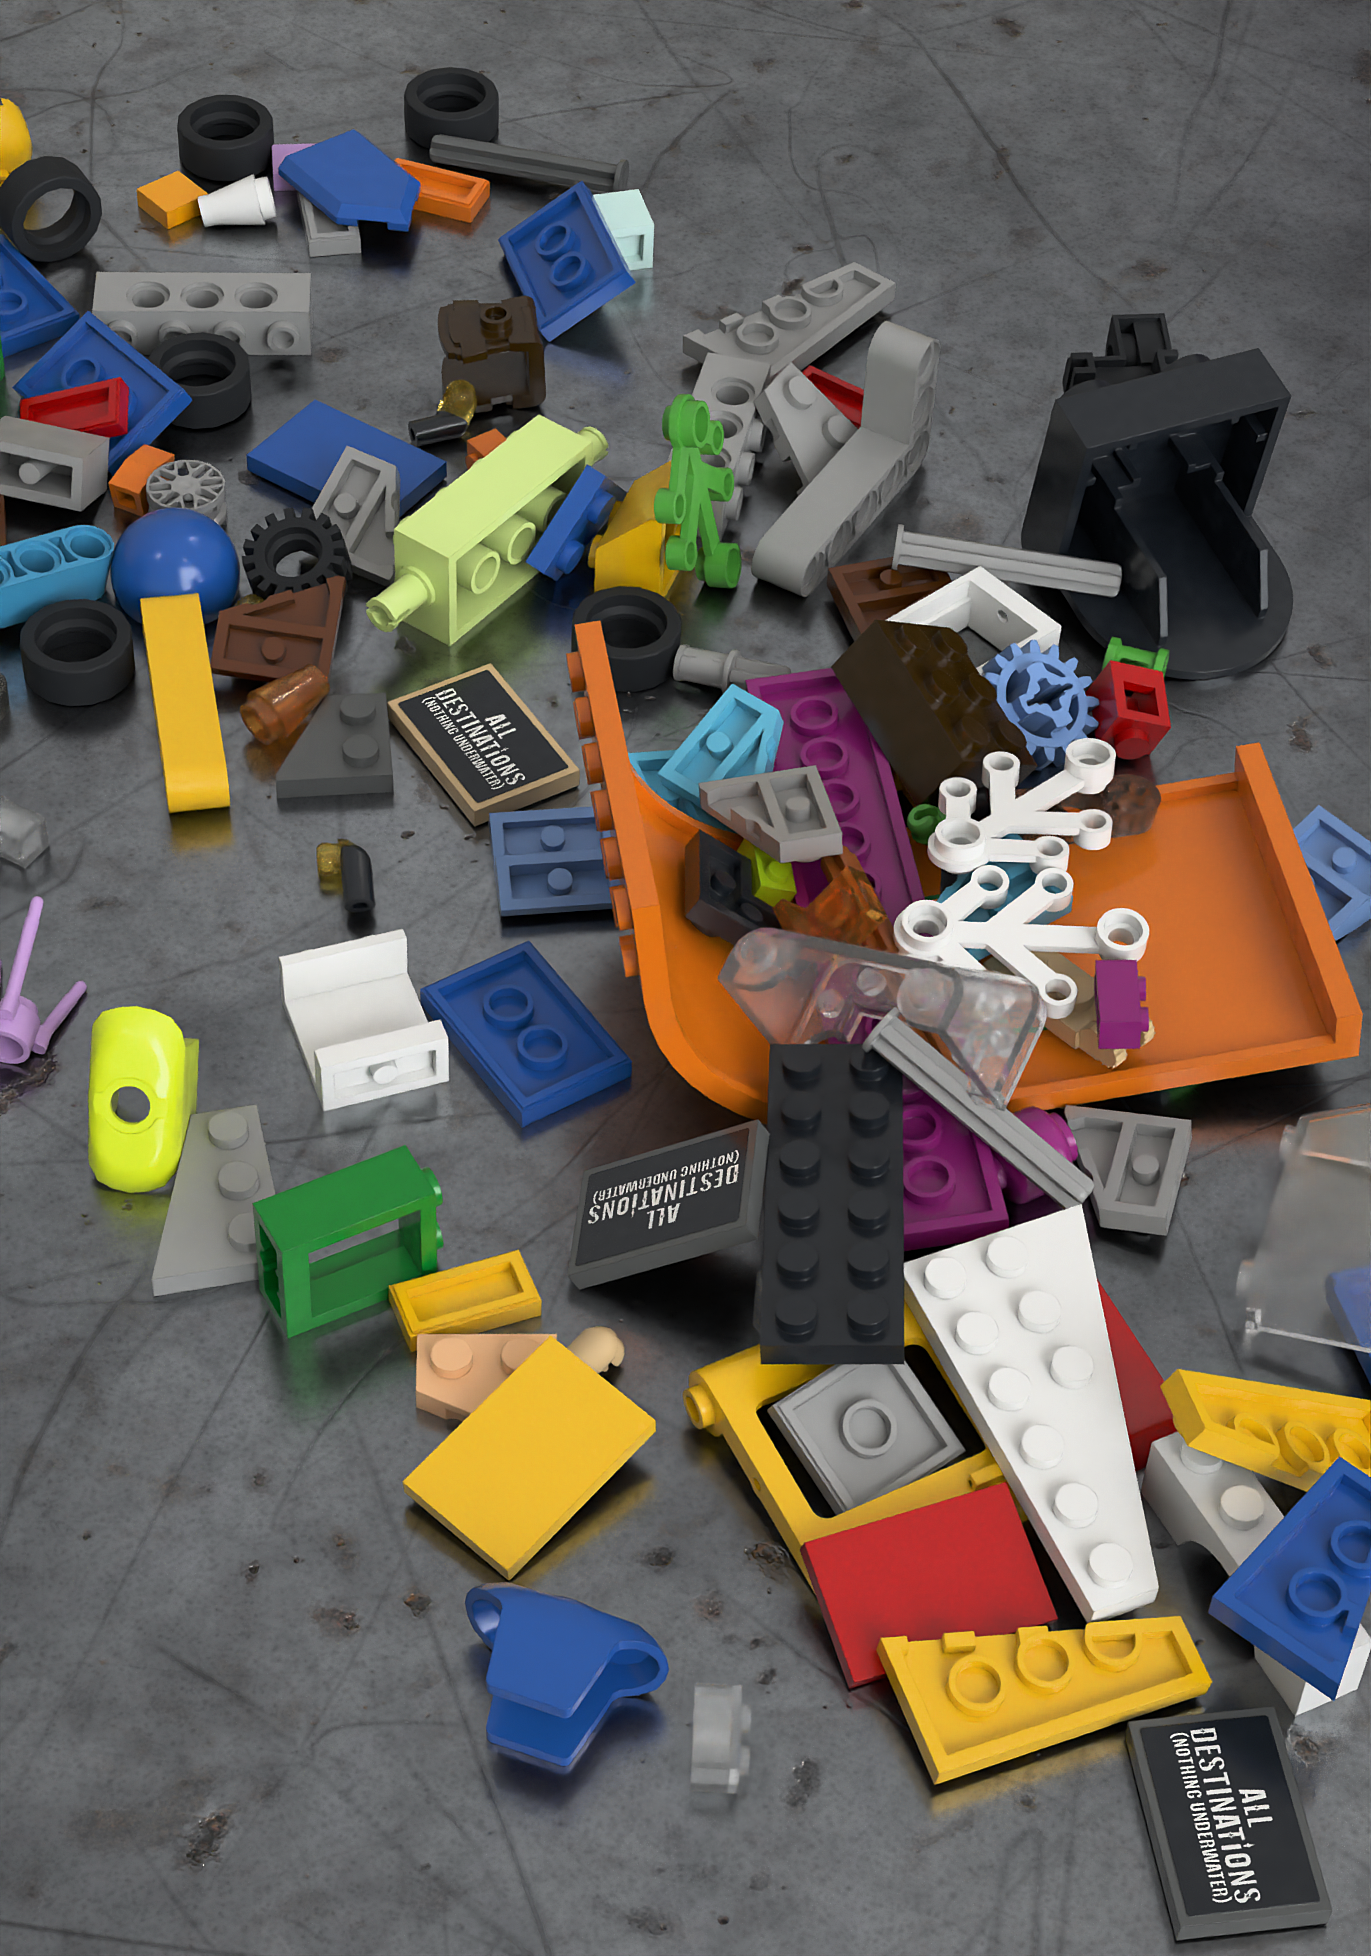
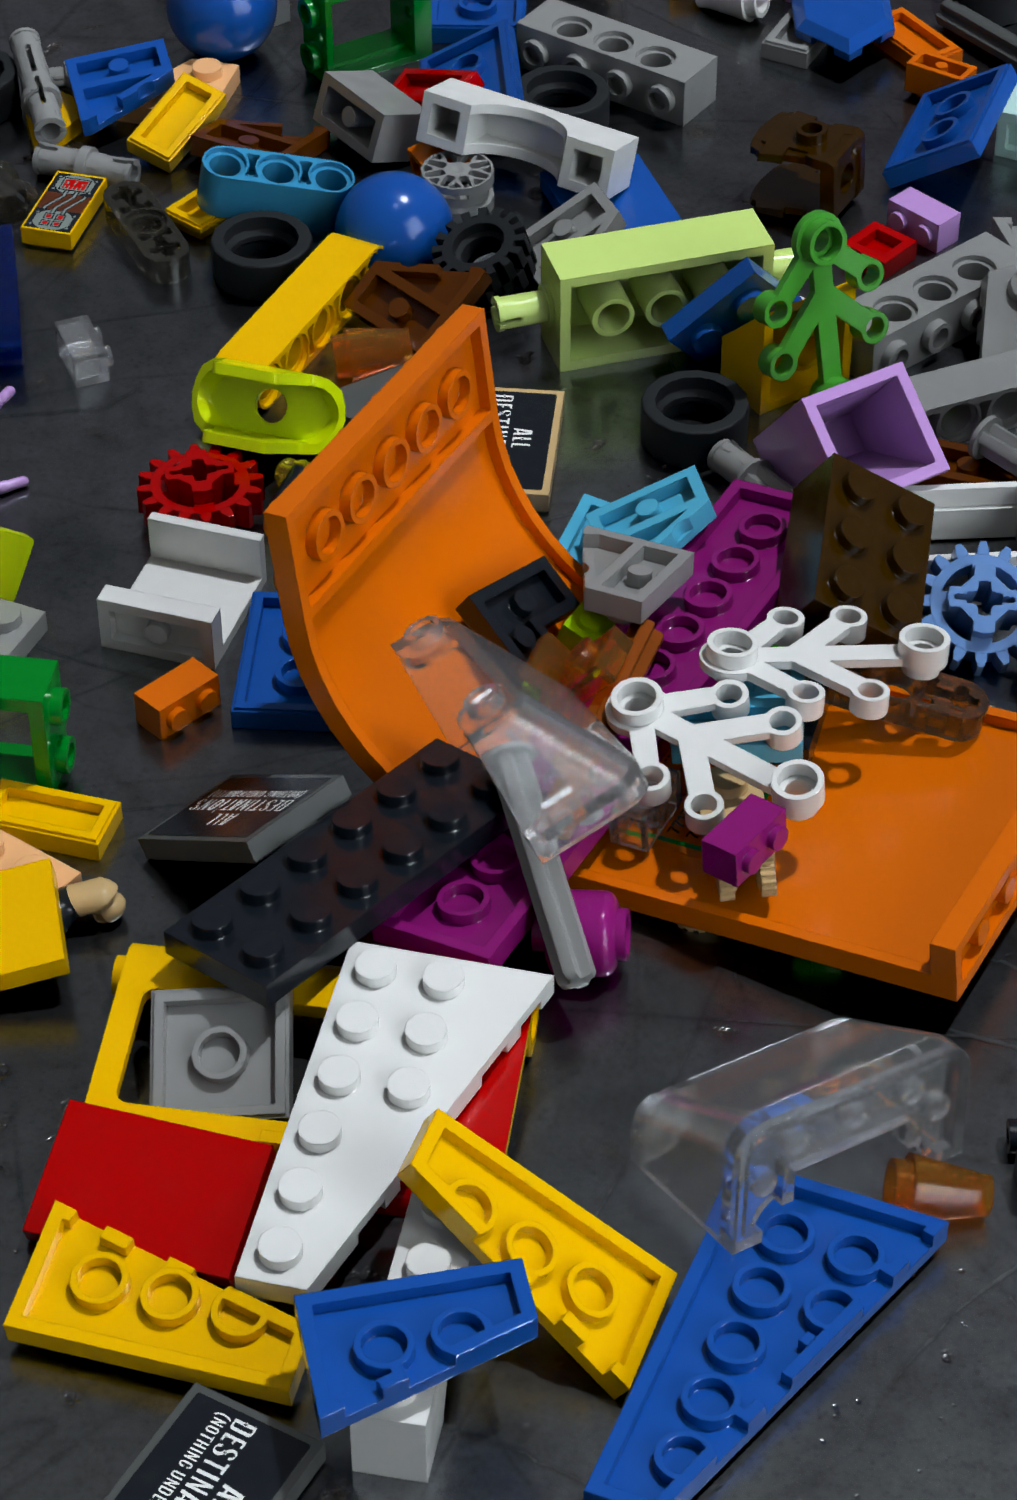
camera: 40 degrees right, 5 degrees down
arm [408,379,477,448] -> none
light grey wing [1064,1105,1192,1236] -> none
none -> orange piece [134,657,221,741]
none -> red gear [136,444,265,528]
none -> neon yellow piece [192,358,346,455]
none -> white arch [416,78,639,199]
none -> lavender slope [753,361,950,488]
none -> red tile [847,221,917,281]
none -> lavender piece [886,187,961,254]
none -> orange piece [904,49,977,97]

